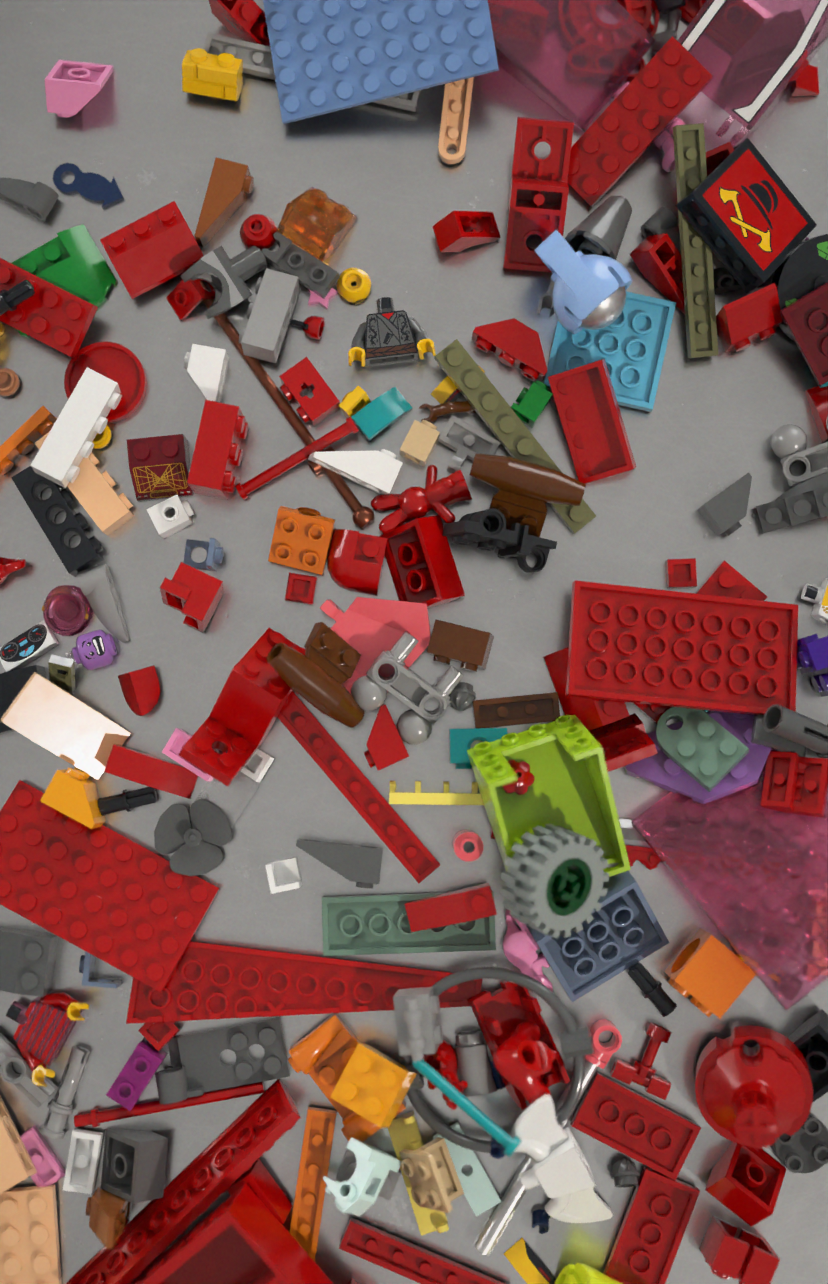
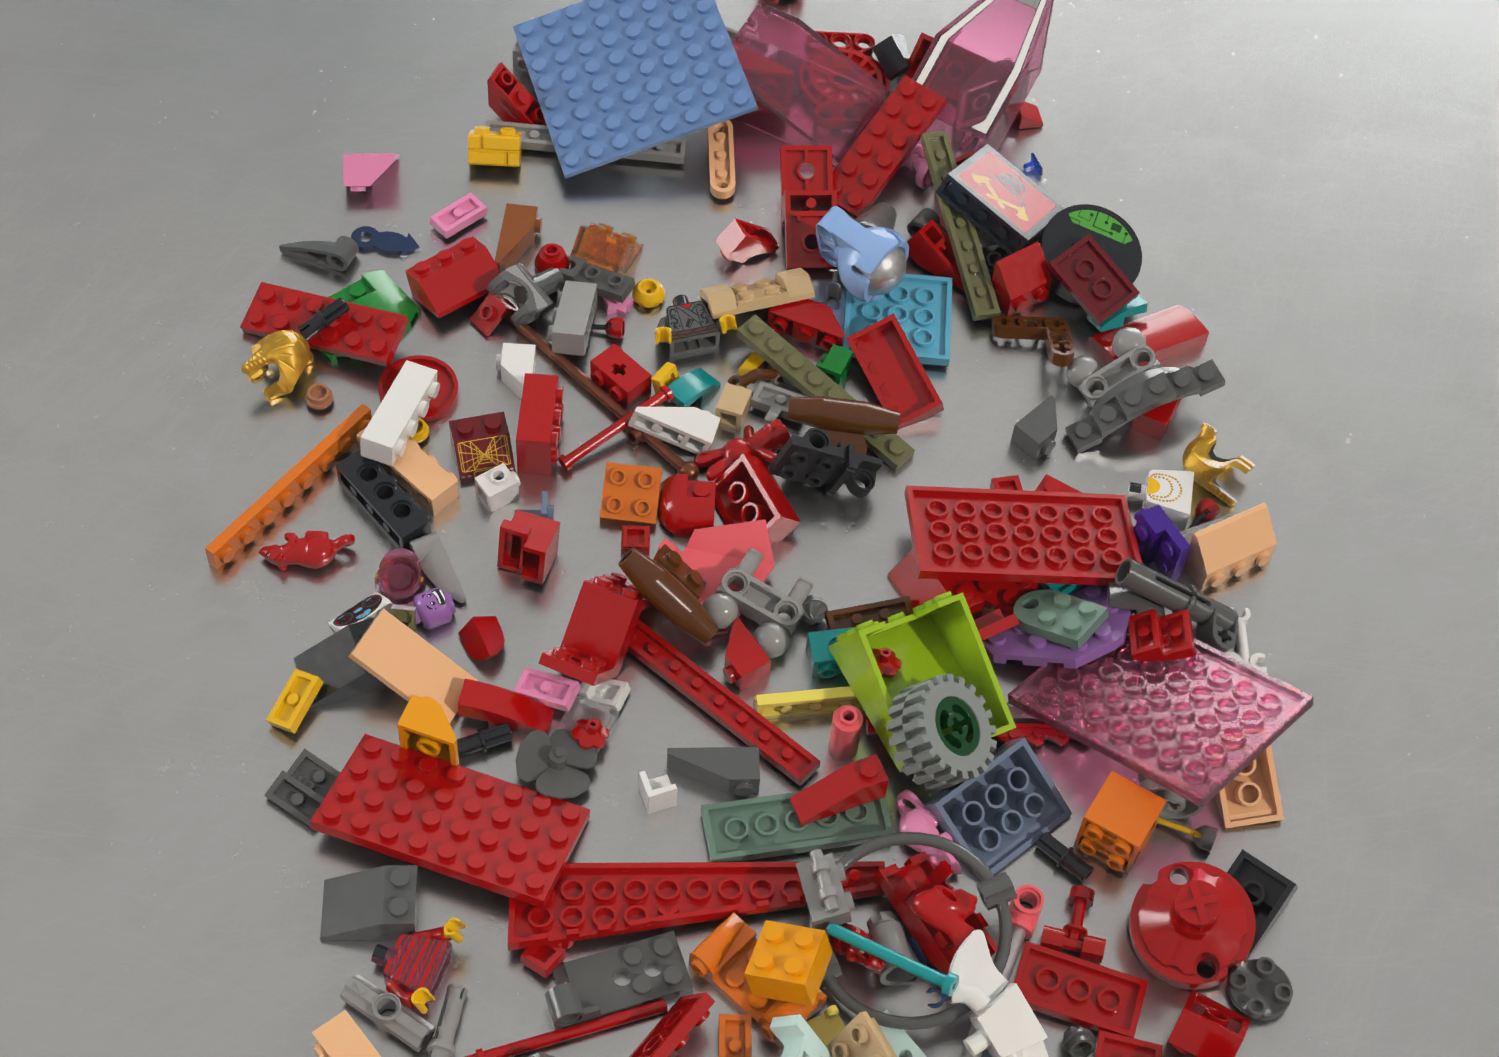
camera: 10 degrees left, 30 degrees down
sand blue bracket [79,951,122,988] -> none
magenta brick [106,1038,168,1111] -> none
reddish brown brick [427,619,494,672] -> none
none -> bright pink plate [430,193,487,239]
none -> red plant [571,718,609,749]
none -> tan piece [699,268,815,319]
none -> reddish brown beam [990,315,1075,367]
none -> clear blue piece [1023,153,1043,176]

